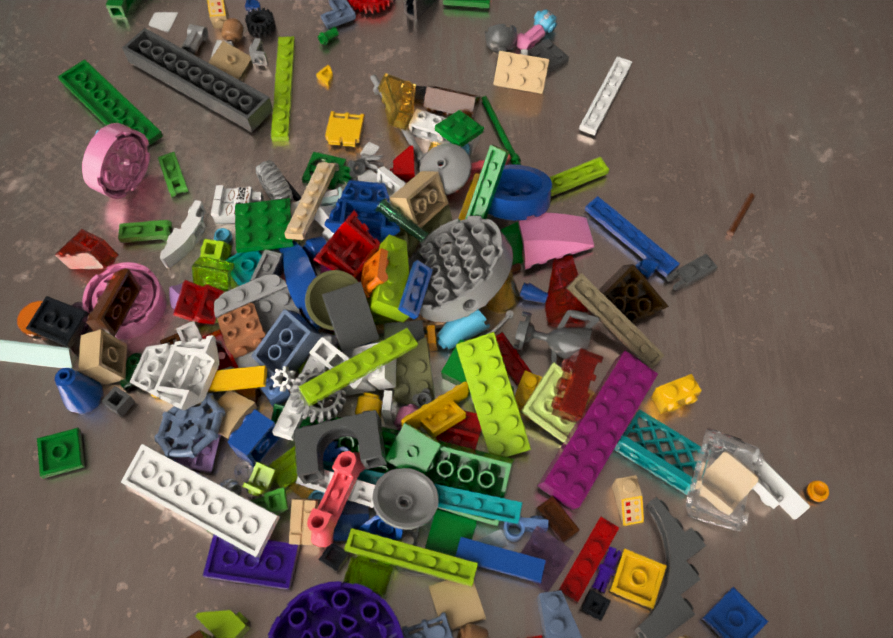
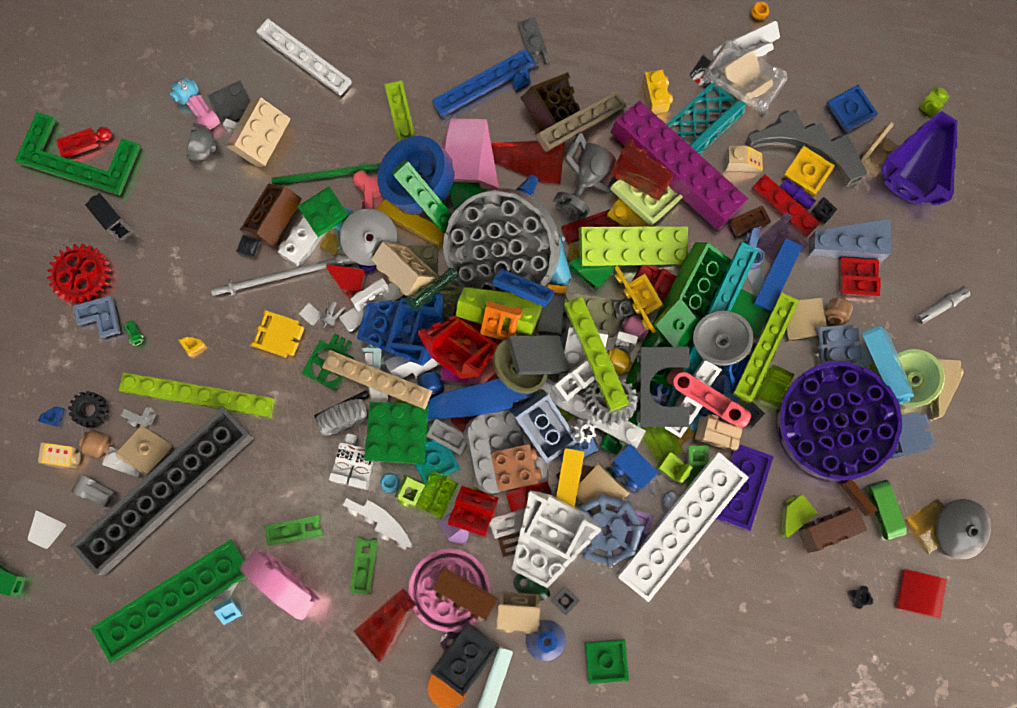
camera: 80 degrees left, 15 degrees up
dark grey plate [347,158,366,178] -> none
clear yellow wedge [378,73,416,131] -> none

